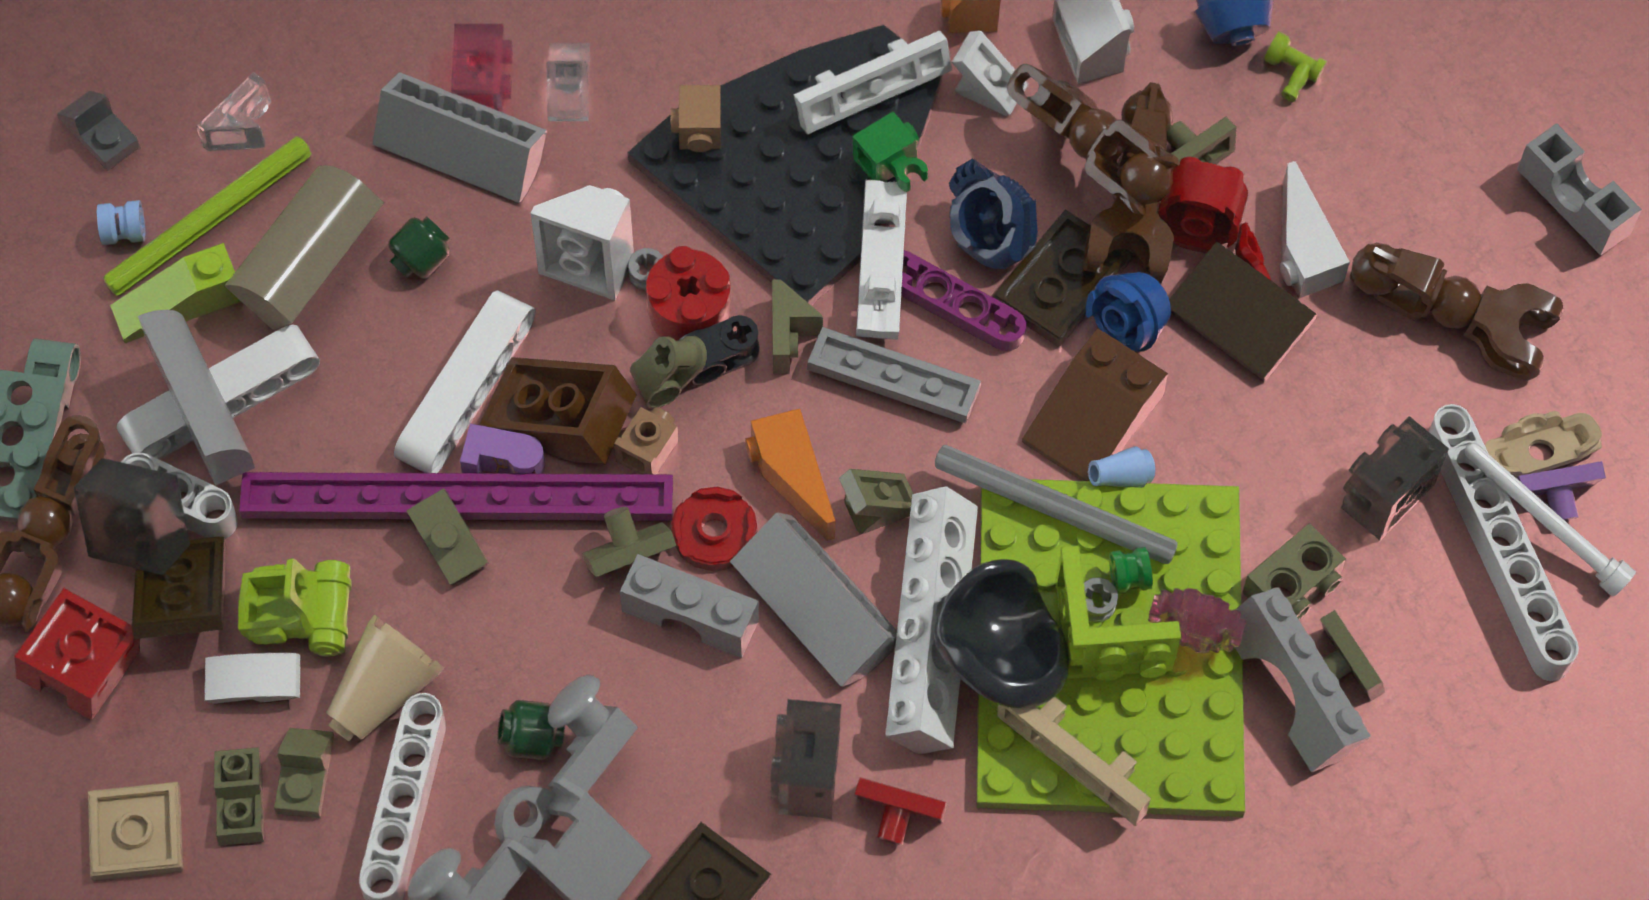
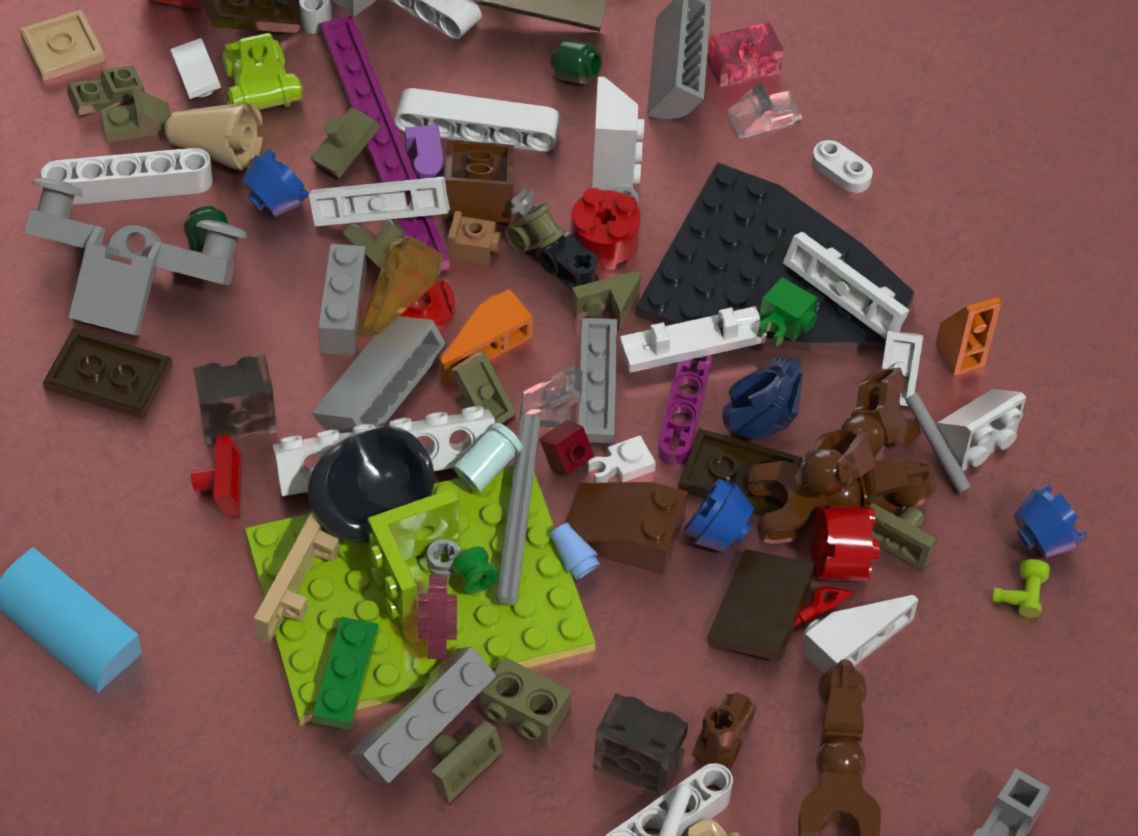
camera: 70 degrees right, 10 degrees down
medium nougat brick [671,85,721,152] -> none
none -> blue cone [241,148,309,218]
none -> white hinge [309,177,450,227]
none -> green plate [312,617,379,730]
none -> clear yellow slope [357,236,444,337]
none -> light aqua piece [453,422,523,493]
none -> light grey axle [510,187,537,216]
none -> clear slope [519,365,583,427]
none -> dark red plate [539,420,595,475]
none -> white plate [588,435,656,483]
none -> reddish brown piece [692,692,757,770]
none -> white plate [812,140,873,193]
none -> light grey bar [905,393,971,494]

